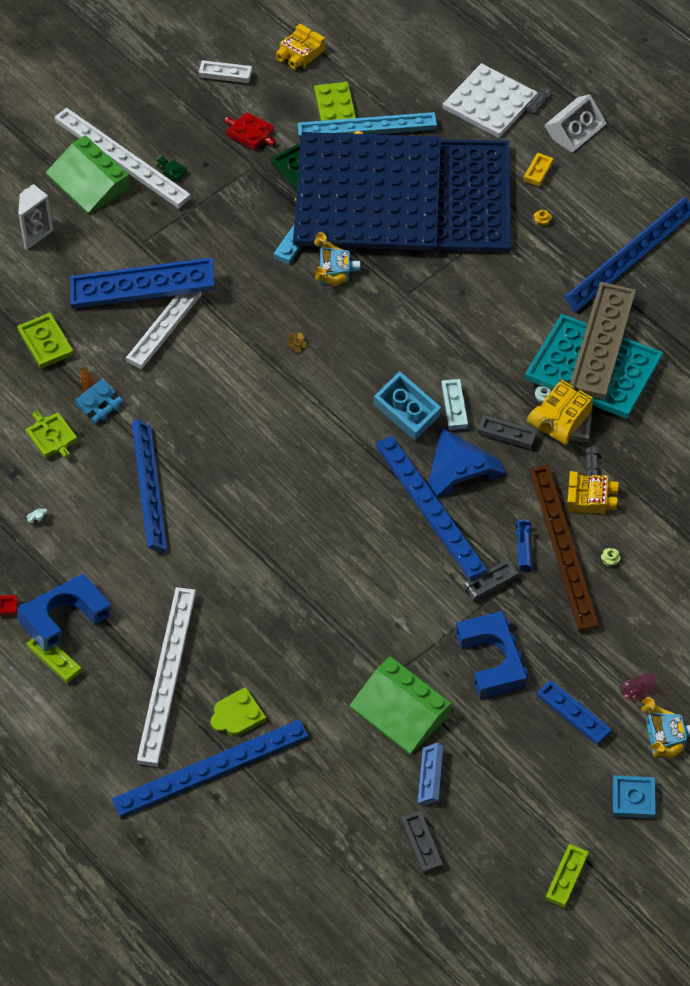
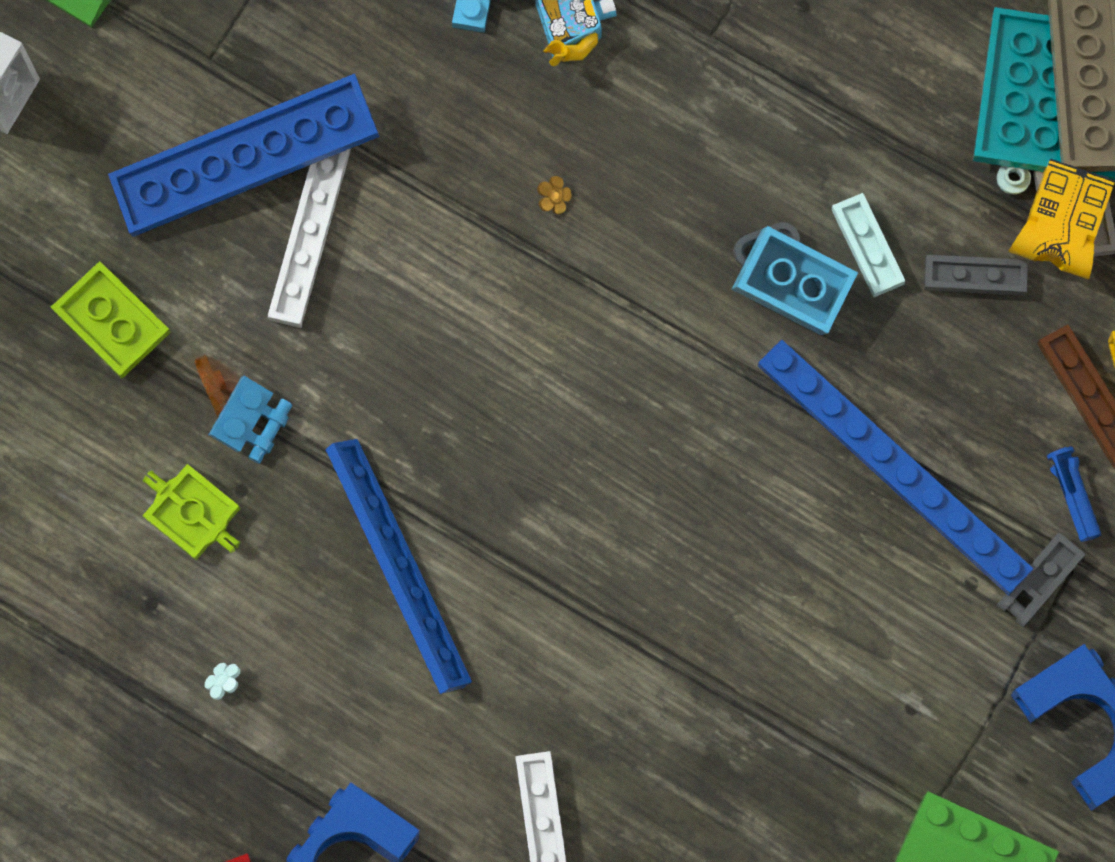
camera: 15 degrees left, 20 degrees up
blue wedge [428,427,506,498] -> none

